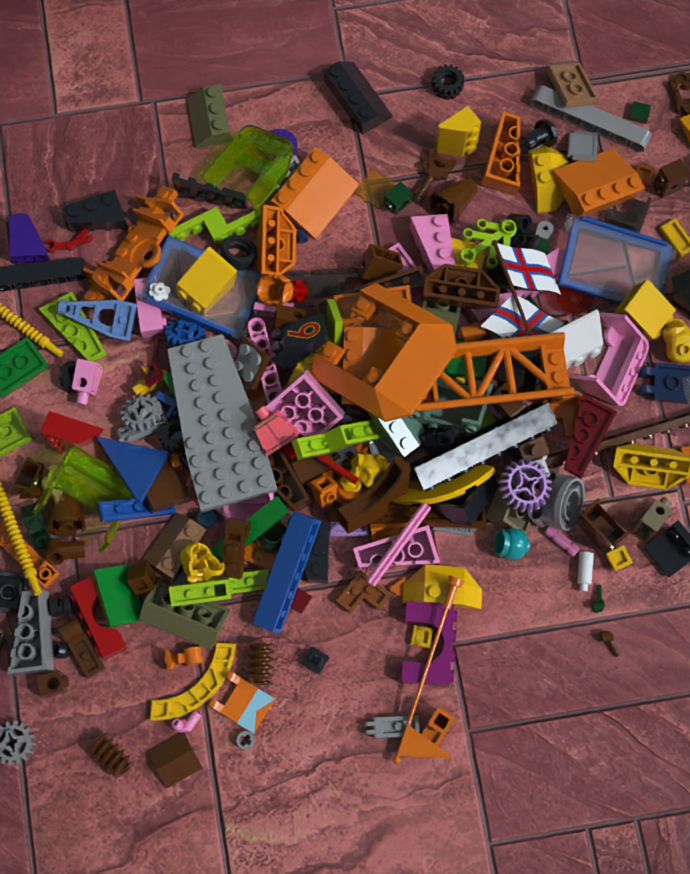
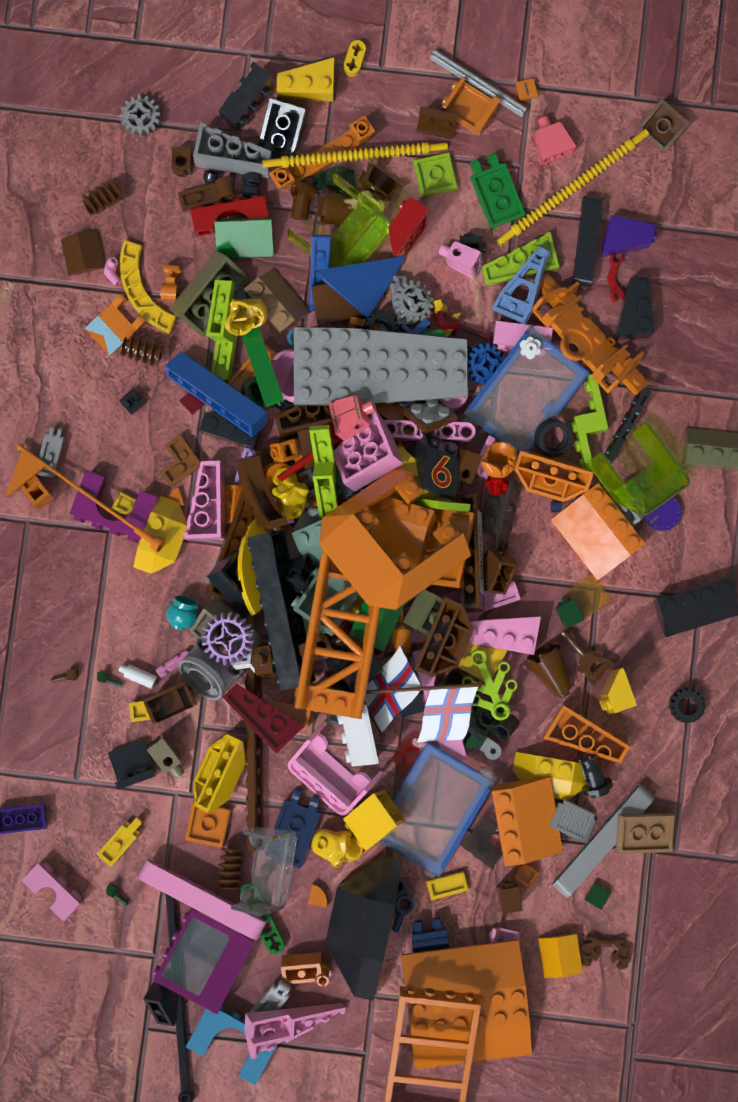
camera: 105 degrees right, 10 degrees up
reddish brown brick [127,560,156,595] -> none
yellow slope [176,246,237,316] -> none
reddish brown plate [221,517,251,580] -> none
light grey bush [236,731,255,750] -> none
bright pink axle [366,502,431,586] -> none

